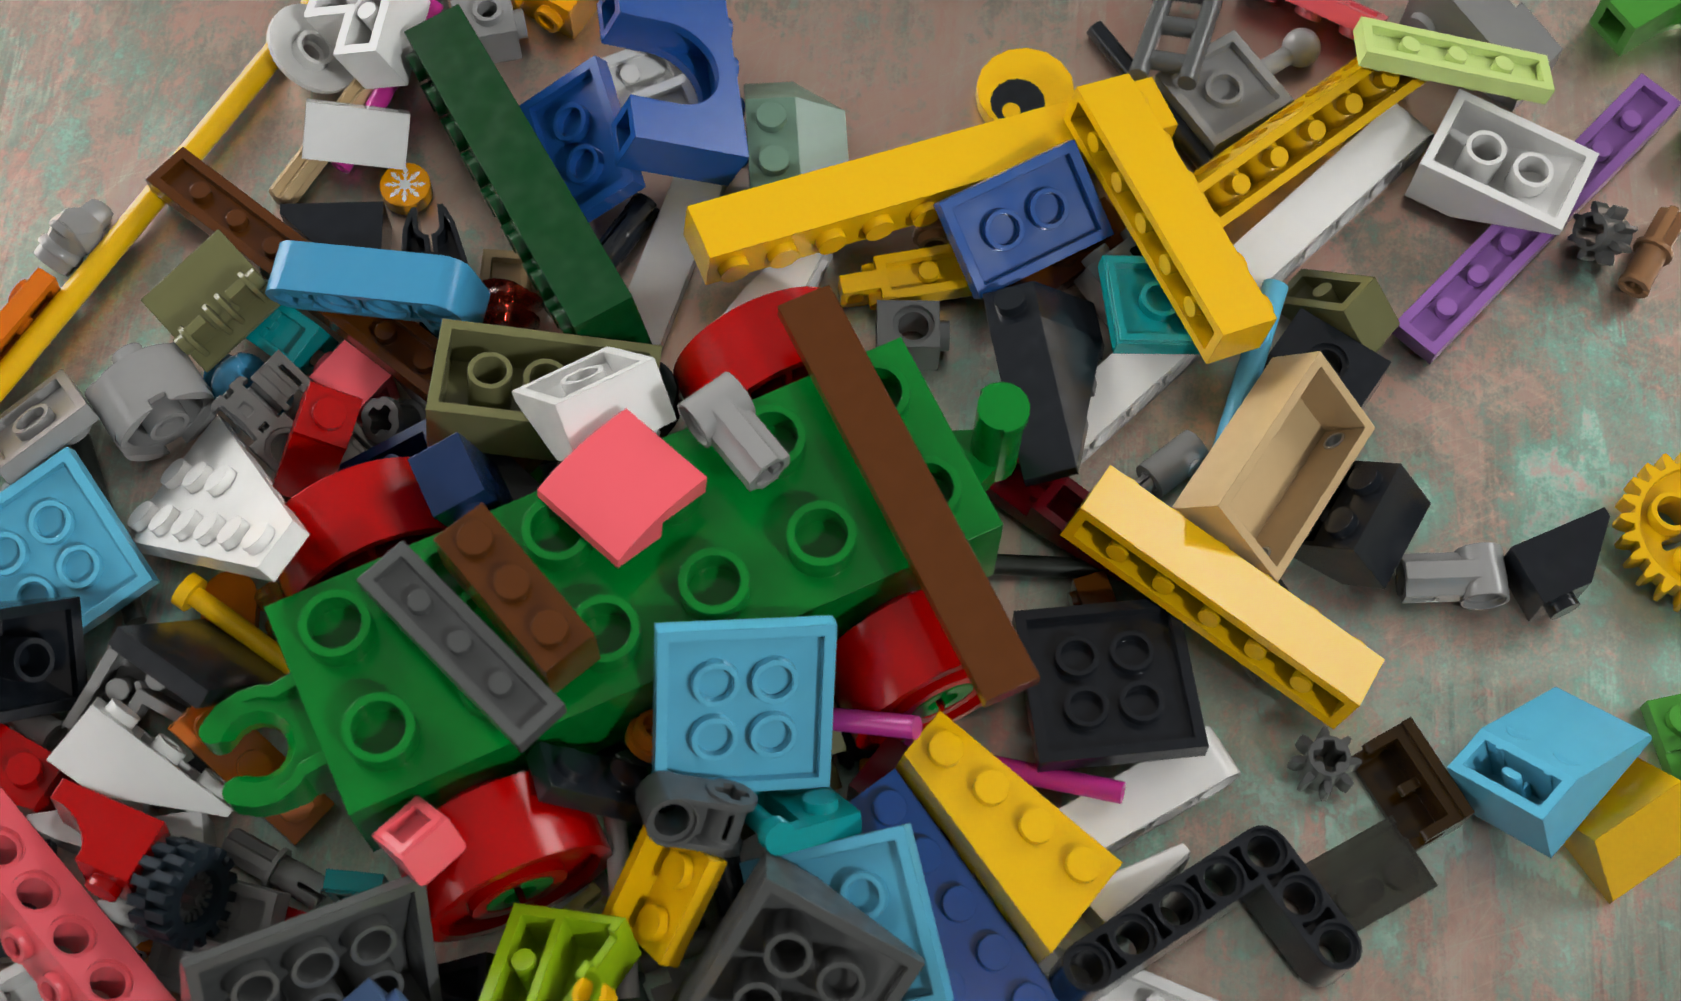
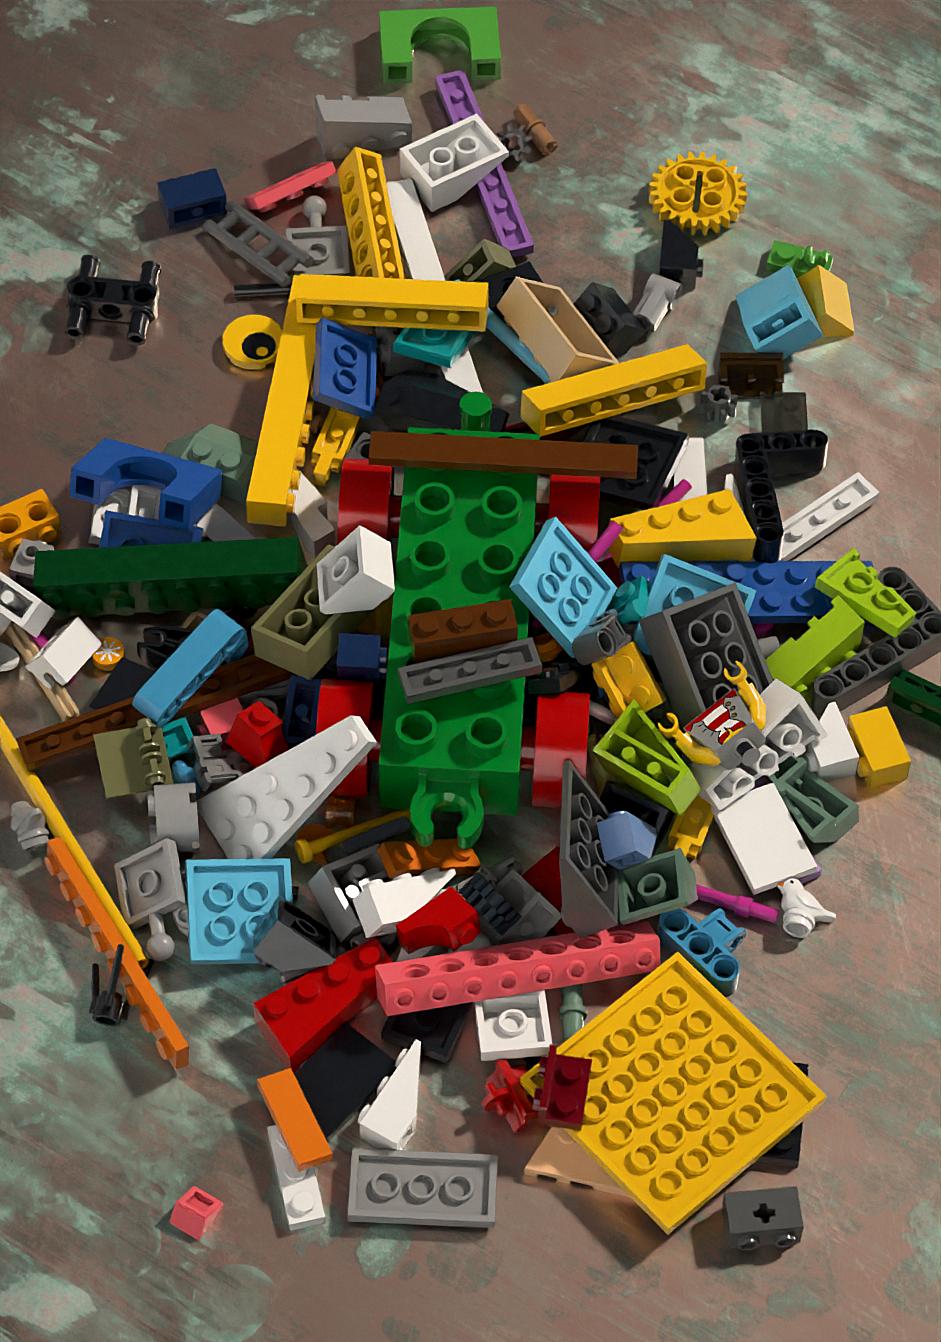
camera: 60 degrees left, 10 degrees down
teal tile [323,868,389,903] -> none
coral slope [371,796,466,886] -> none
coral slope [537,408,707,568] -> none
light grey piece [677,372,790,492] -> none
light grey piece [1136,430,1209,498] -> none
yellowish green plate [1353,16,1555,105] -> none

